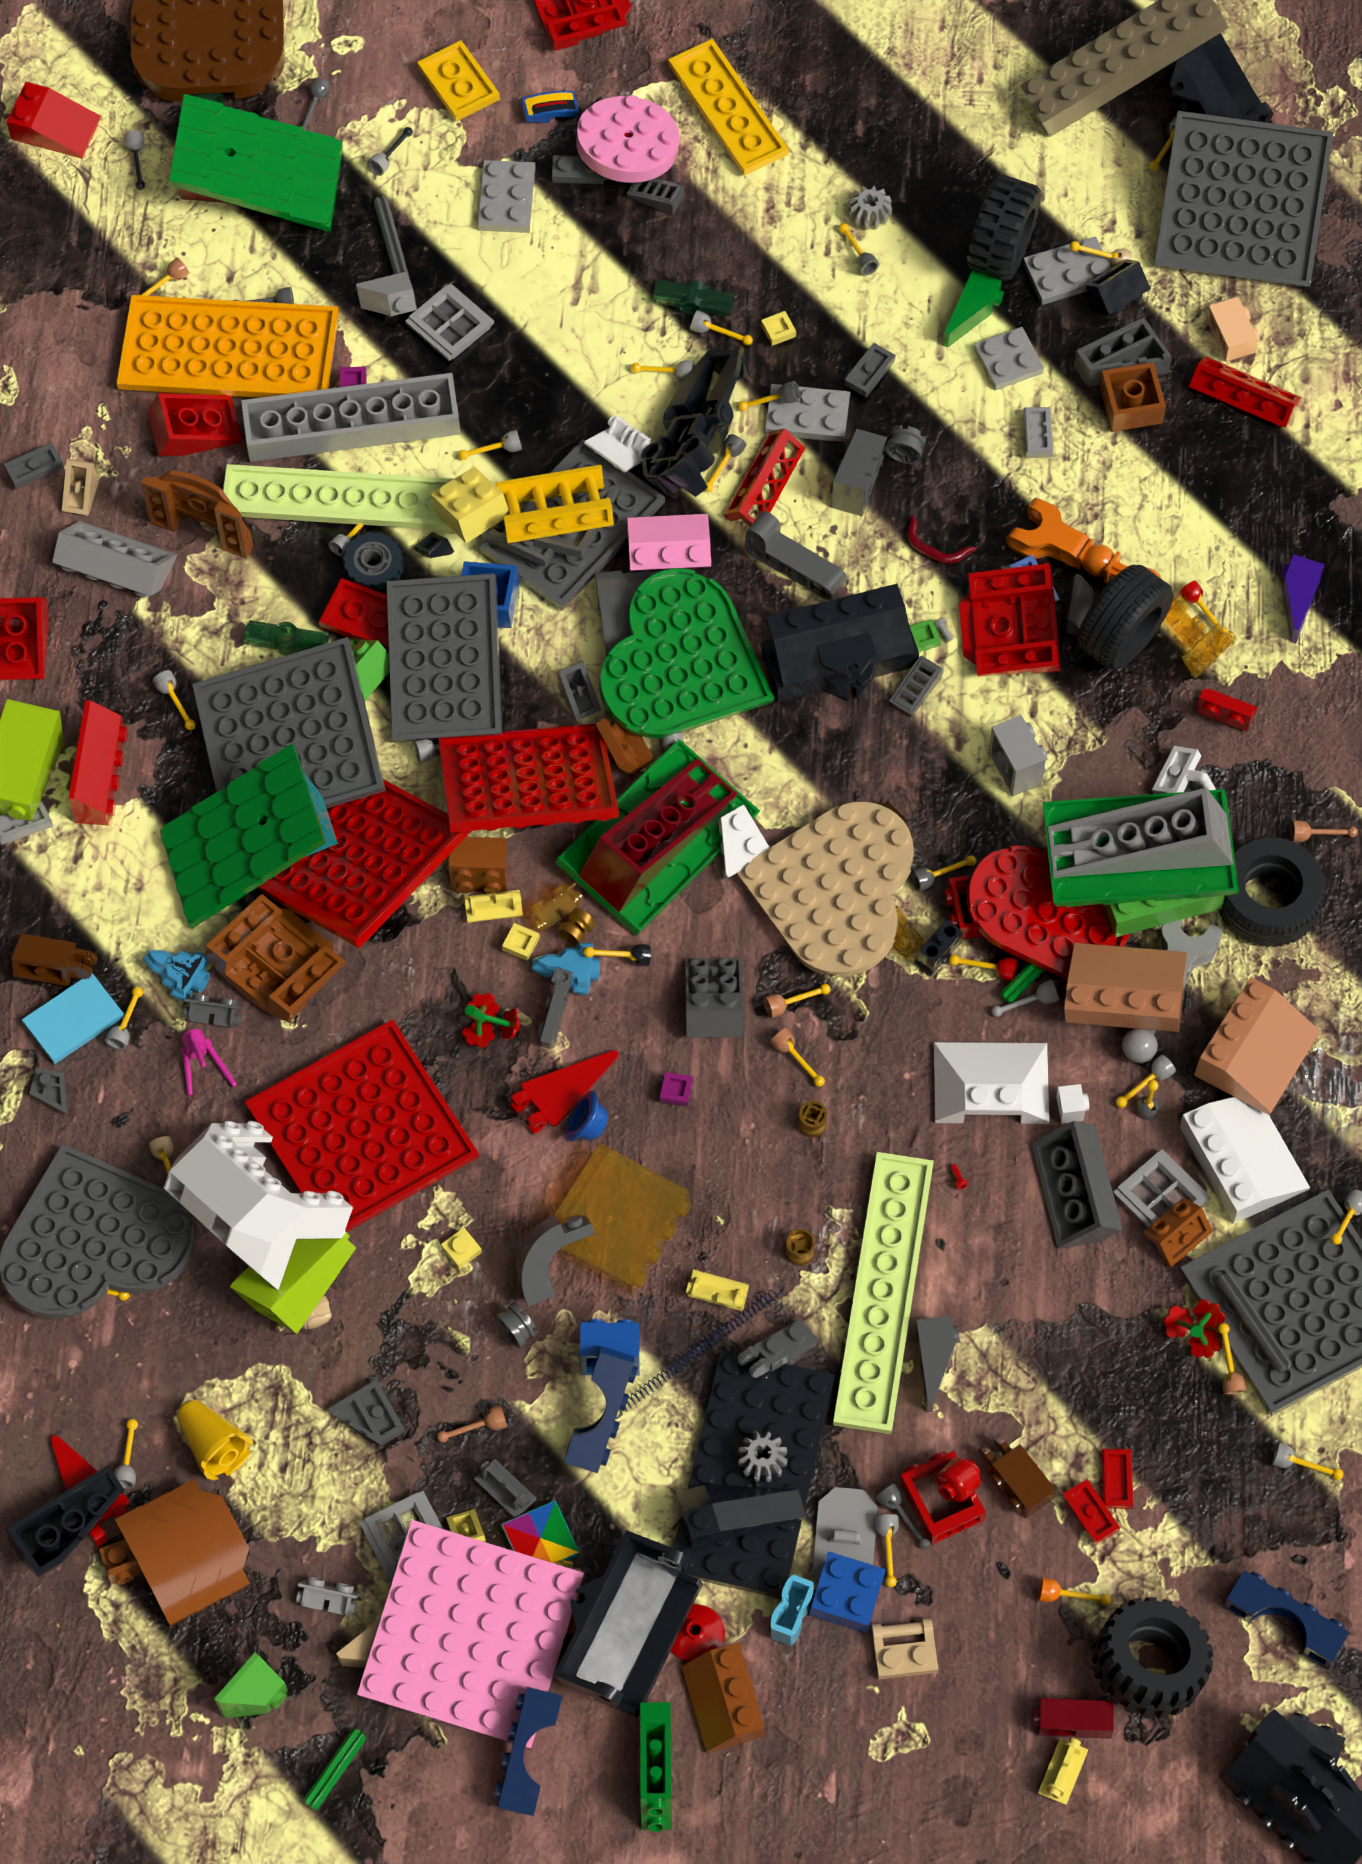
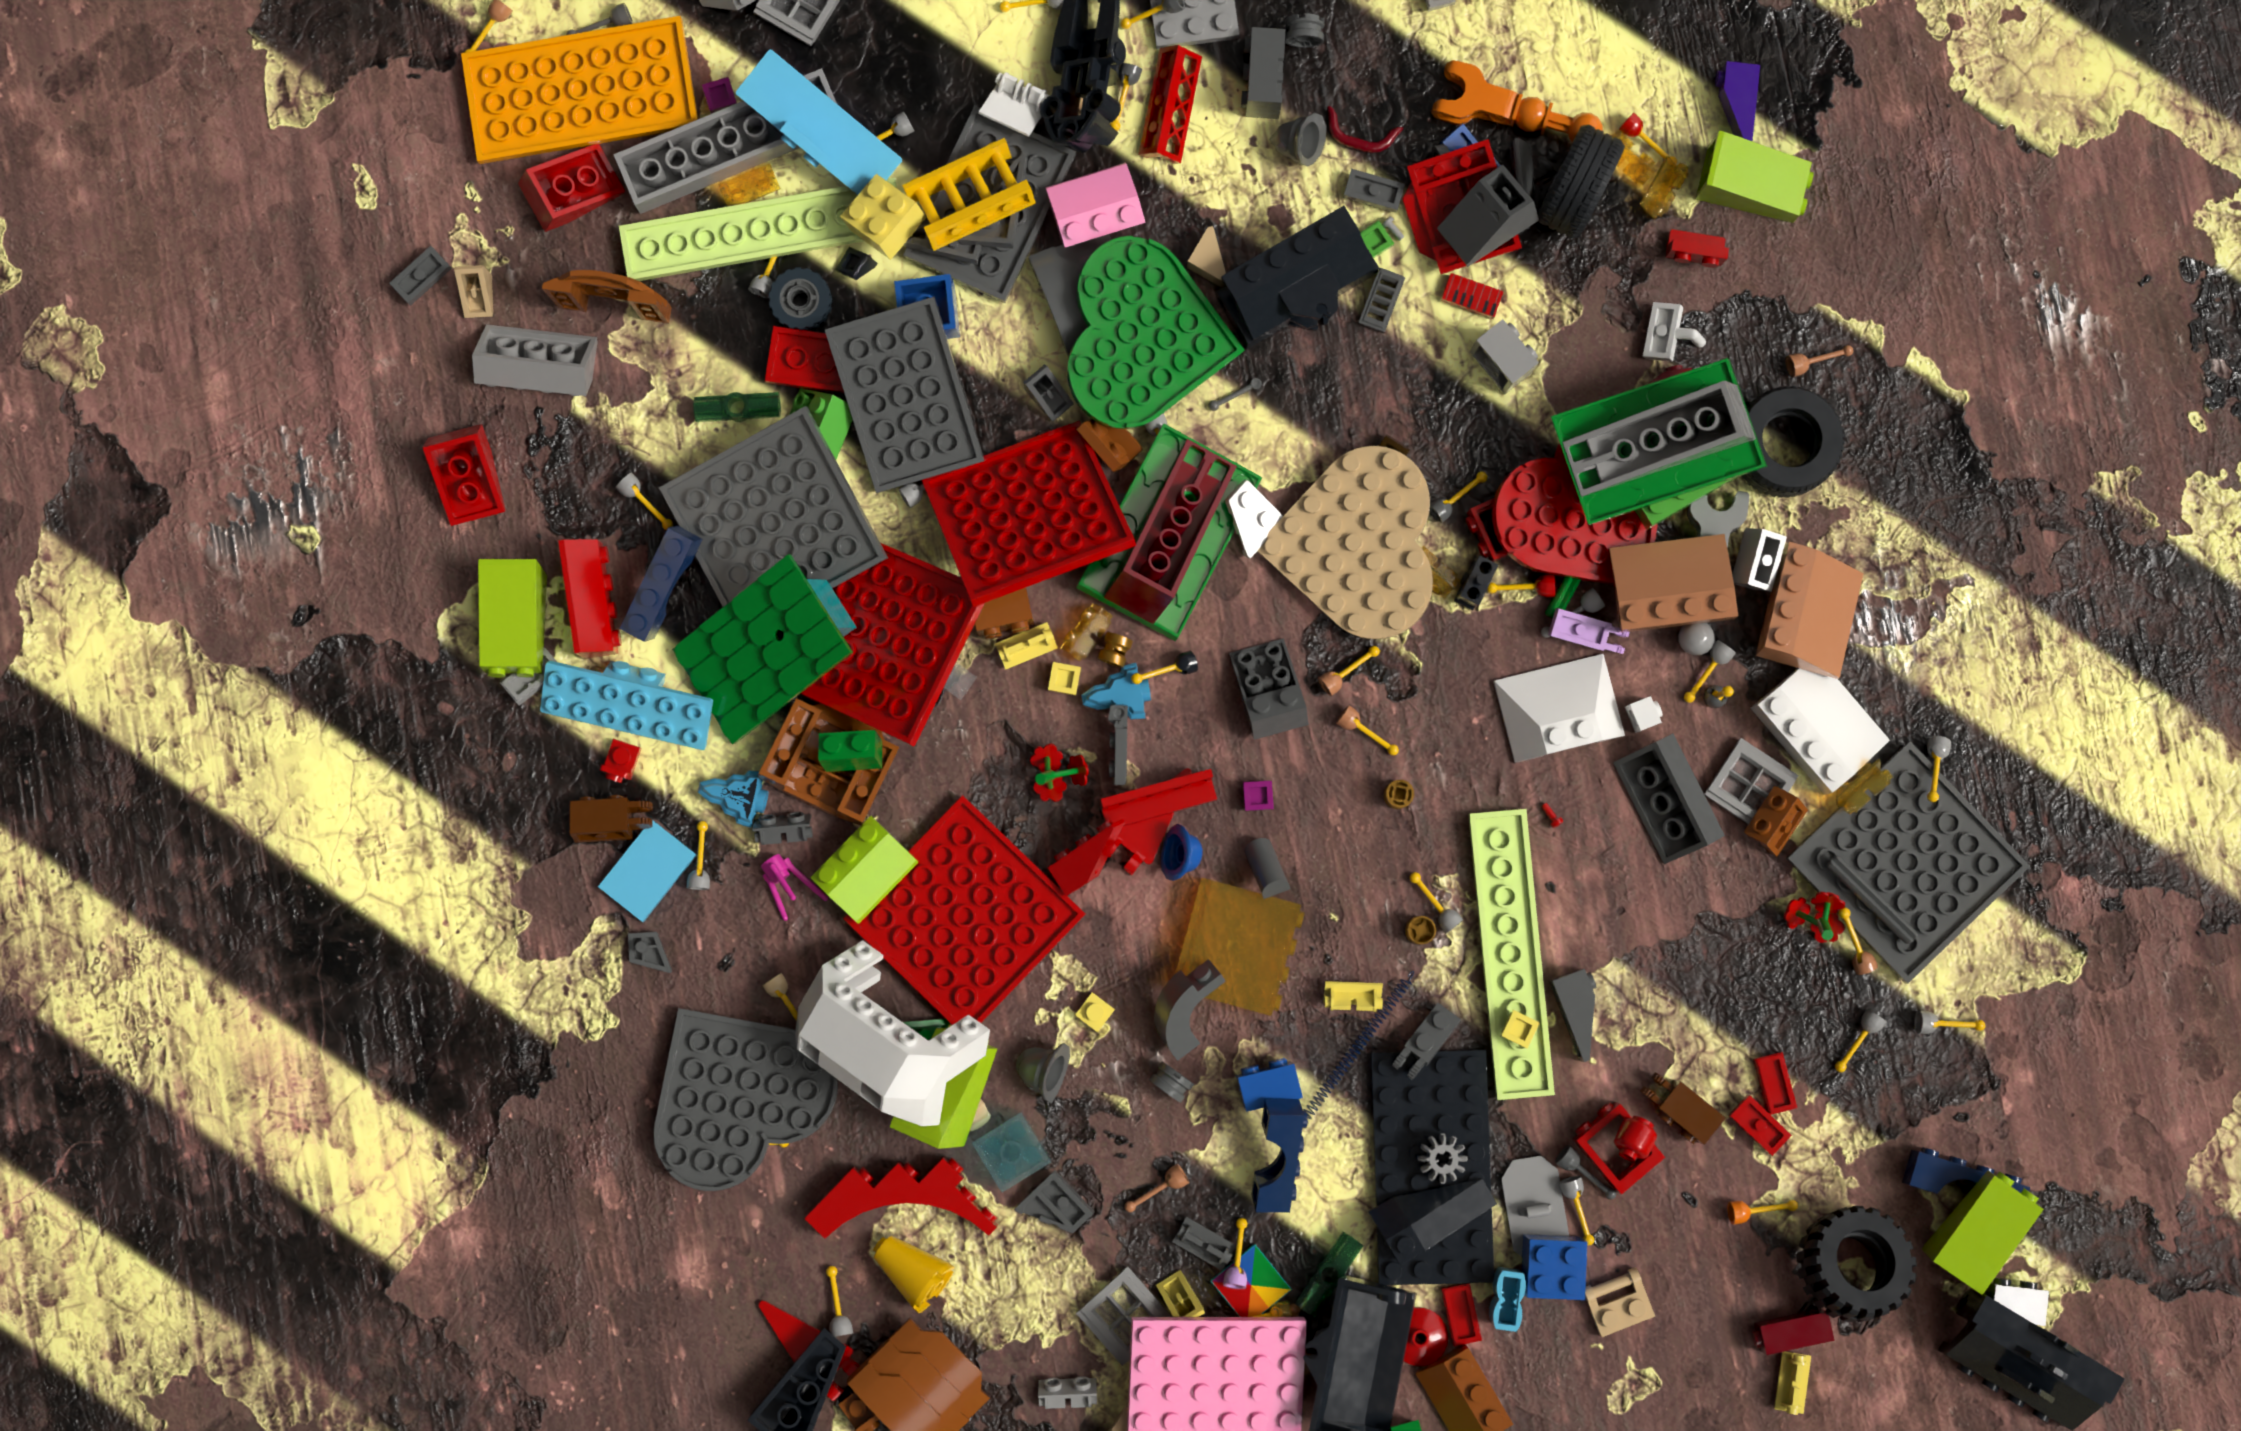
camera: 15 degrees left, 20 degrees up
dark grey beam [745,511,847,600] -> none
none -> medium azure bracket [540,661,713,750]
none -> red bracket [600,739,642,783]
none -> dark blue arch [619,526,703,642]
none -> clear yellow hinge [718,163,780,207]
none -> medium azure bracket [736,49,902,195]
none -> red arch [804,1156,998,1239]
none -> lime slope [811,816,918,924]
none -> green brick [818,730,882,772]
none -> clear slope [943,662,977,700]
none -> clear light blue brick [972,1111,1052,1193]
none -> dark grey piece [1016,1043,1070,1104]
none -> red slope [1048,819,1125,896]
none -> red fence [1099,769,1217,826]
none -> tan slope [1187,226,1226,287]
none -> dark grey hinge [1208,378,1262,411]
none -> hinge [1223,1218,1247,1289]
none -> dark grey brick [1244,838,1290,899]
none -> dark grey piece [1269,112,1326,166]
none -> clear green piece [1294,1231,1364,1318]
none -> dark grey plate [1343,168,1405,213]
none -> hinge [1409,872,1463,934]
none -> dark grey slope [1437,165,1539,267]
none -> red tile [1441,273,1504,319]
none -> red tile [1441,1283,1482,1346]
none -> light yellow plate [1500,1010,1540,1049]
none -> lavender hinge [1548,608,1630,654]
none -> lime slope [1695,131,1814,223]
none -> light grey brick [1732,528,1787,592]
none -> clear yellow hinge [1835,759,1893,815]
none -> hinge [1835,1009,1887,1072]
none -> lime slope [1922,1170,2044,1295]

